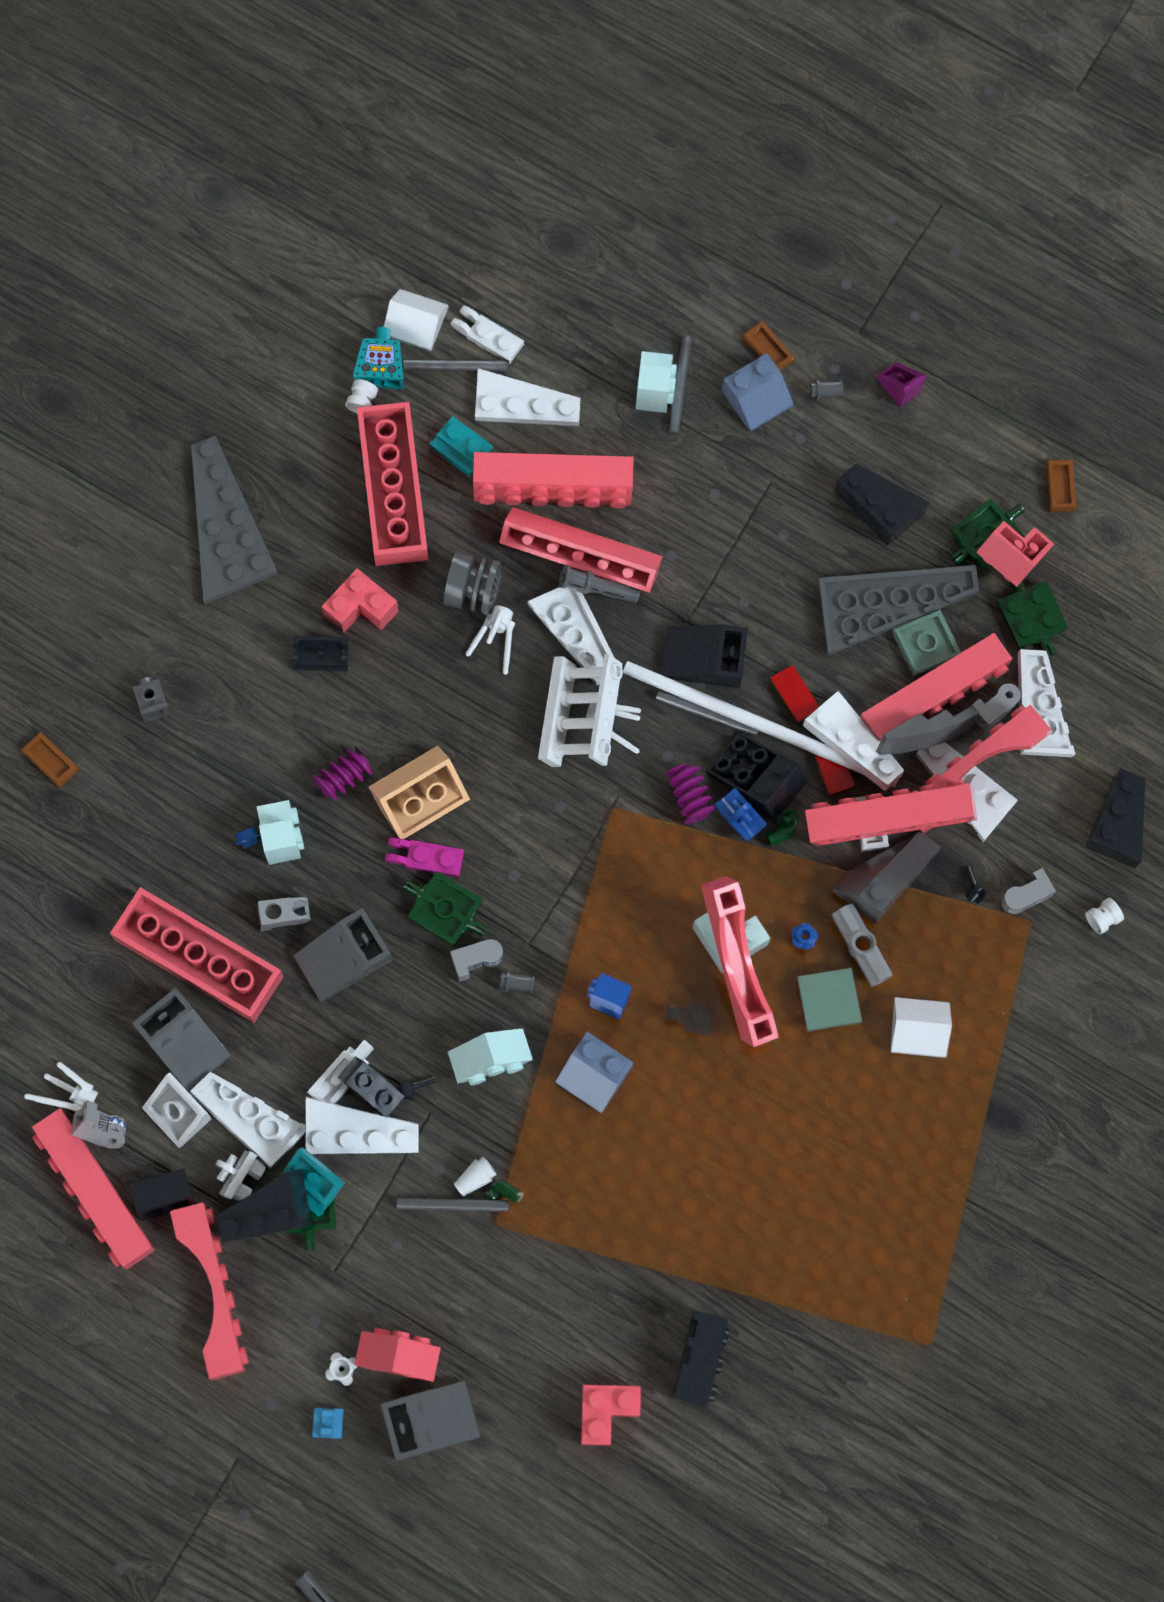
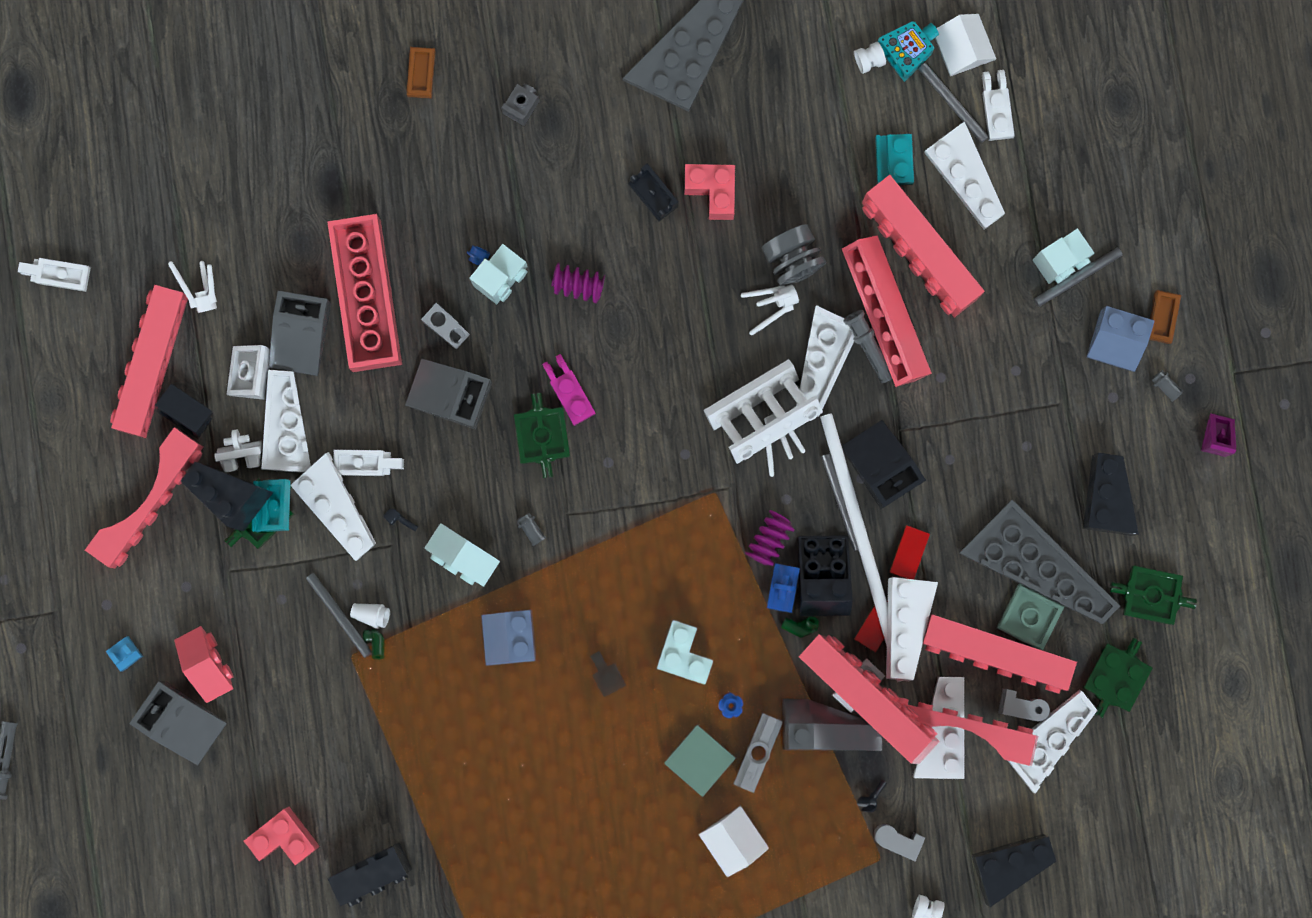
camera: 55 degrees right, 10 degrees up
light grey leg [71,1100,126,1149] -> none
white plate [325,1353,358,1386] -> none
black brick [337,1056,404,1118] -> none
coral brick [357,402,428,566] -> none
light nougat slope [369,746,470,839] -> none
light grey leg [450,939,503,982] -> none
blue brick [587,973,632,1020] -> none
coral arch [701,876,779,1047] -> none
dark grey slope [876,706,979,755] -> none
coral brick [977,521,1054,587] -> none
dark orange tile [1045,460,1077,512] -> none

